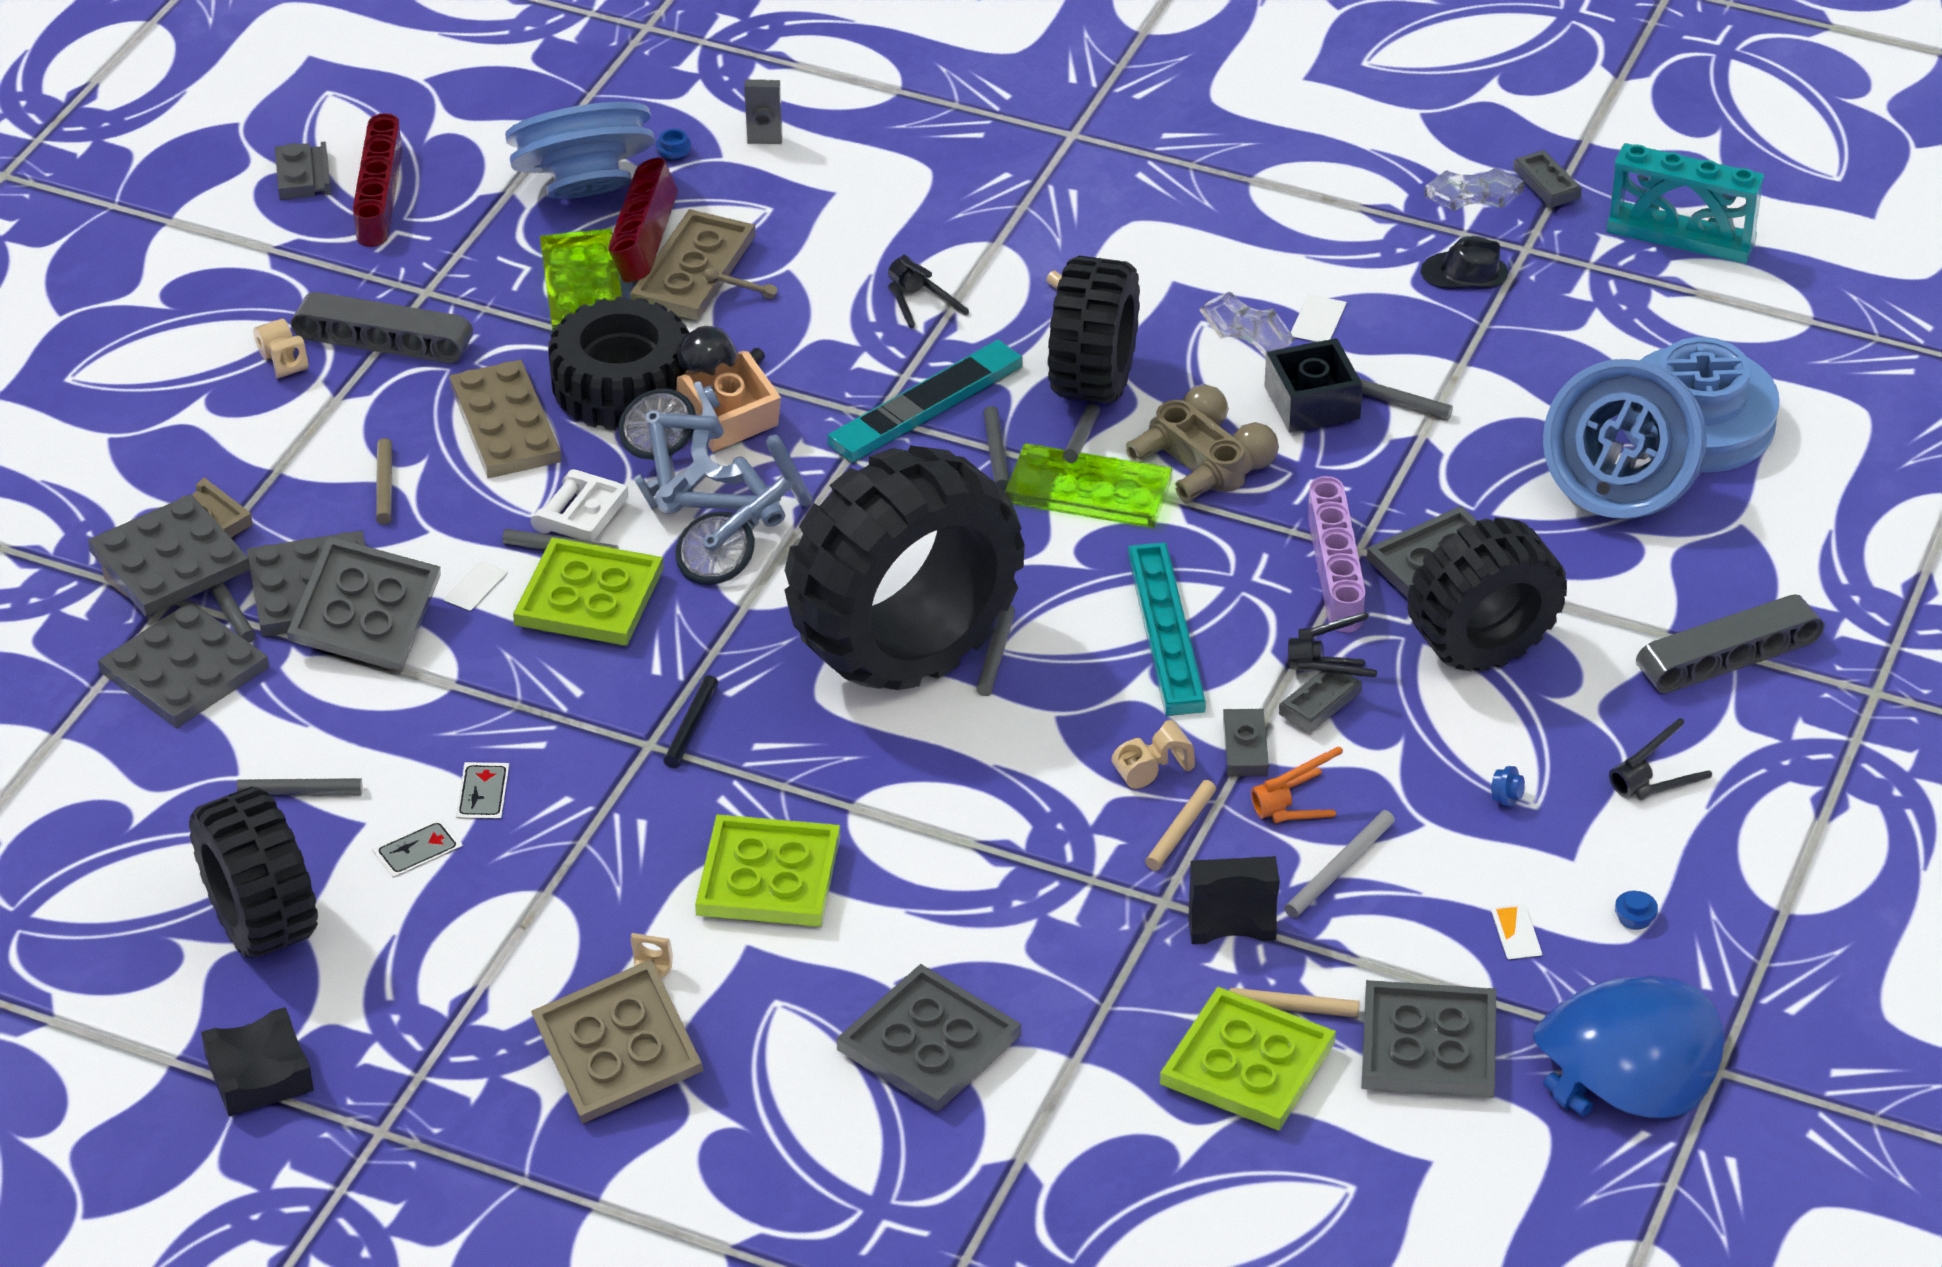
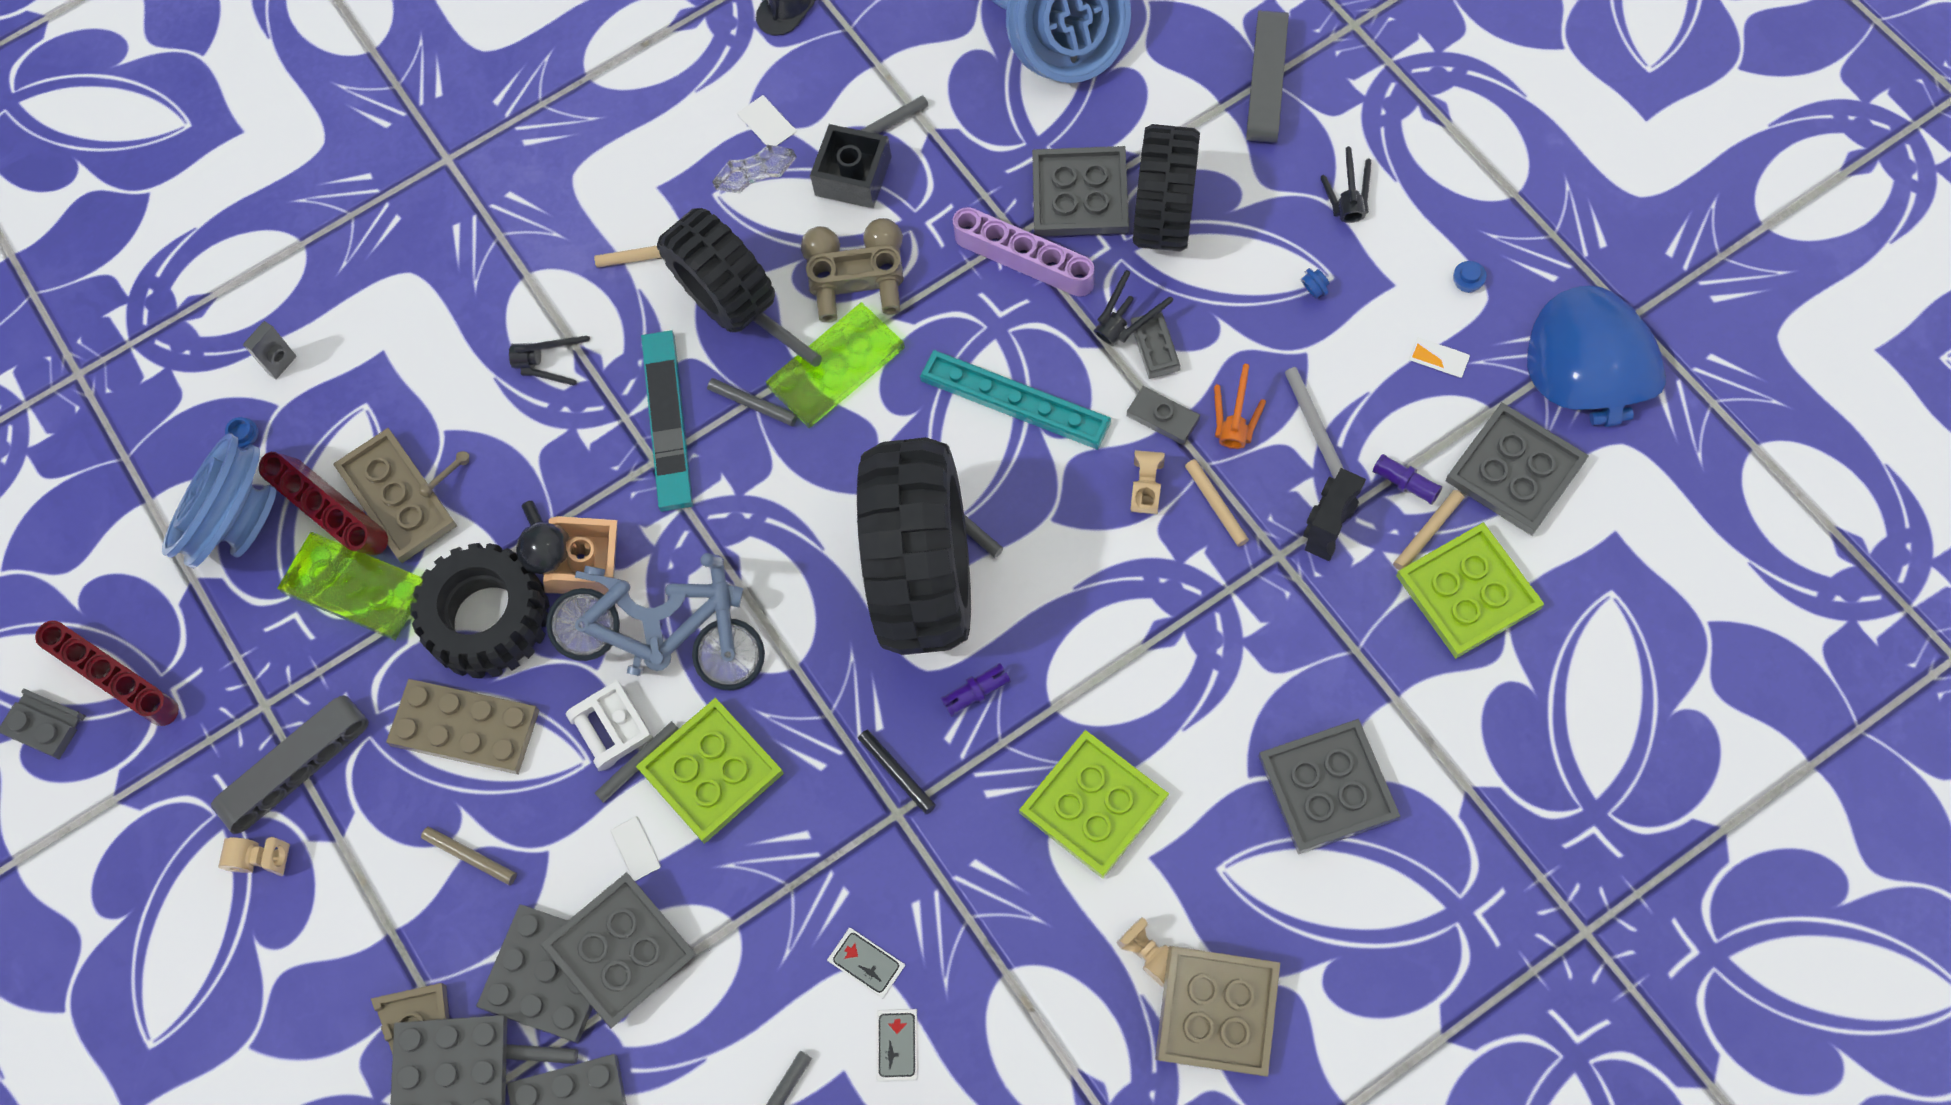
camera: 50 degrees left, 25 degrees up
none -> dark purple pin [941,662,1011,717]
none -> dark purple pin [1372,454,1443,505]

